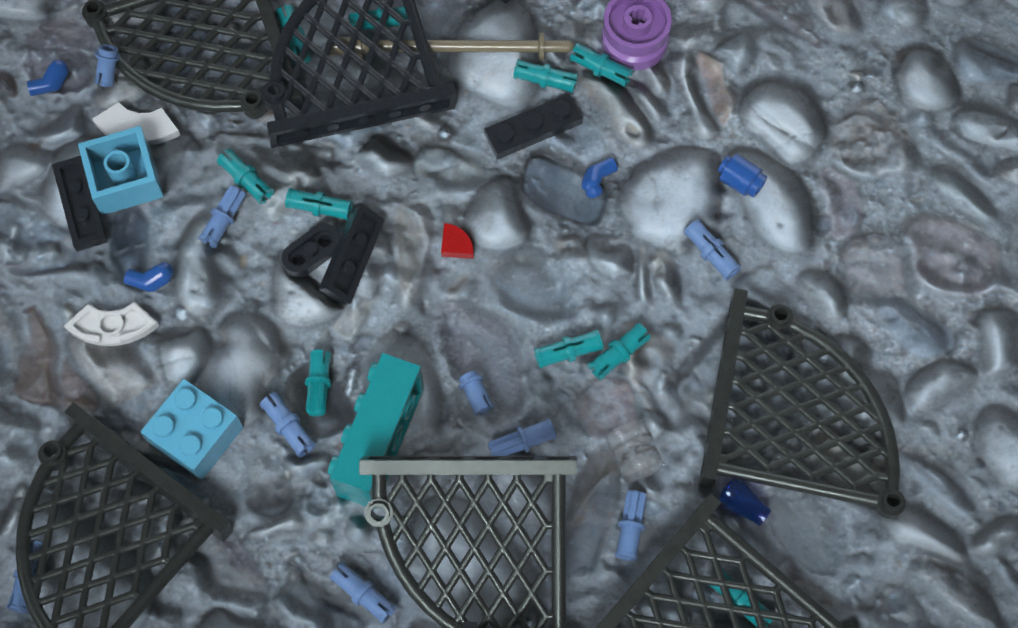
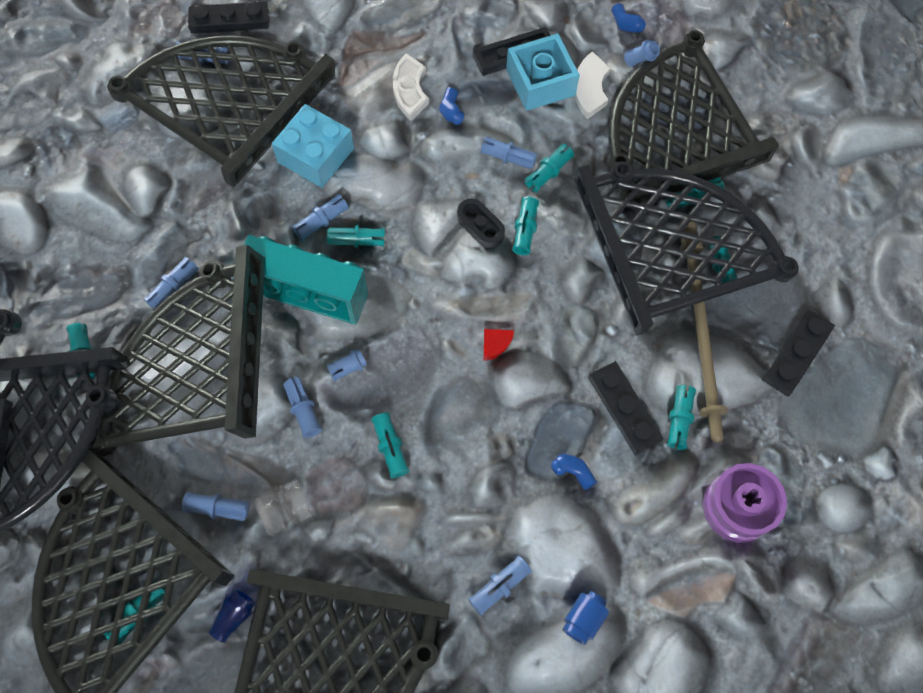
camera: 85 degrees right, 0 degrees up
black plate [318,203,385,305] -> none
teal pin [570,43,633,87] -> none
teal pin [587,323,651,380] -> none

